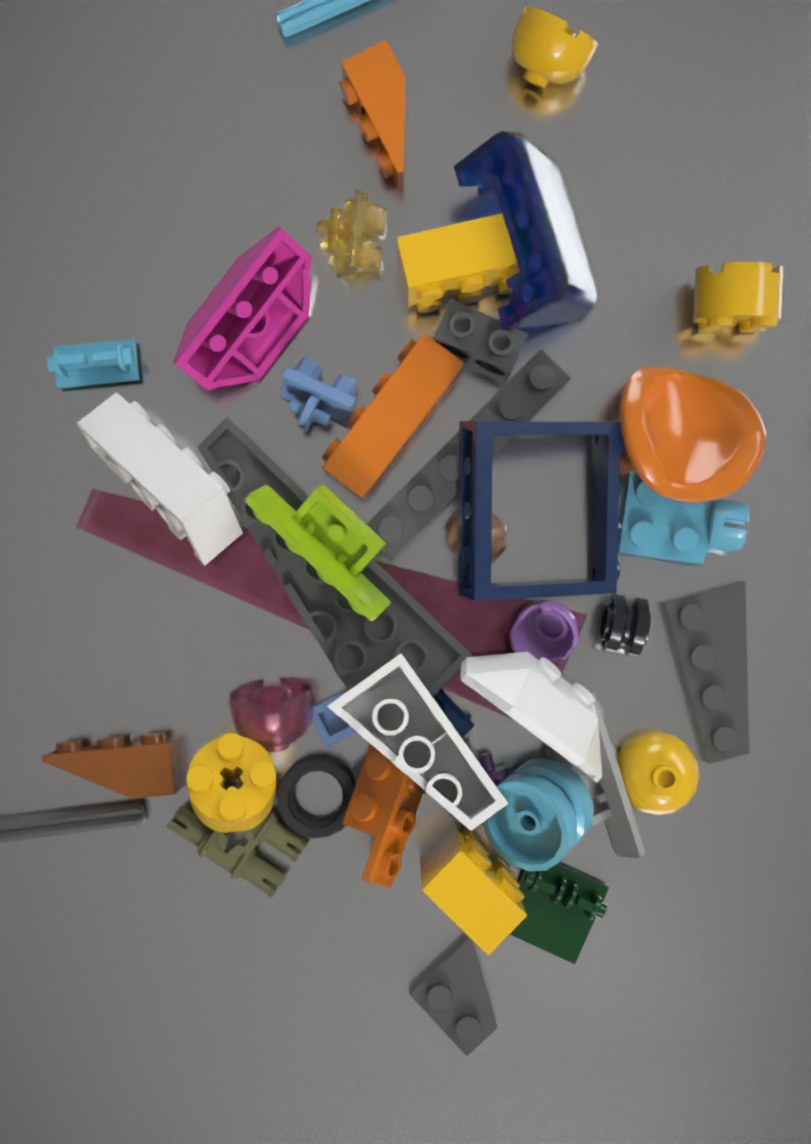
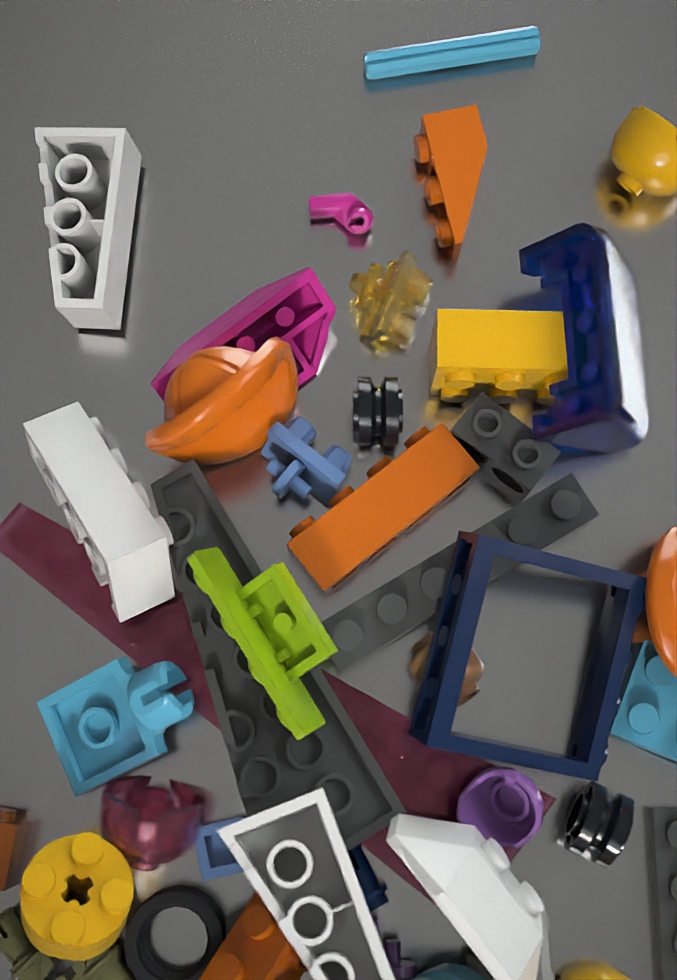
camera: 15 degrees right, 10 degrees down
medium azure hinge [46,339,140,389] -> none
none -> white wedge [34,127,142,329]
none -> medium azure plate [36,657,195,797]
none -> orange piece [144,337,298,466]
none -> dark pink arm [308,192,373,234]
none -> black wheel [353,377,403,445]

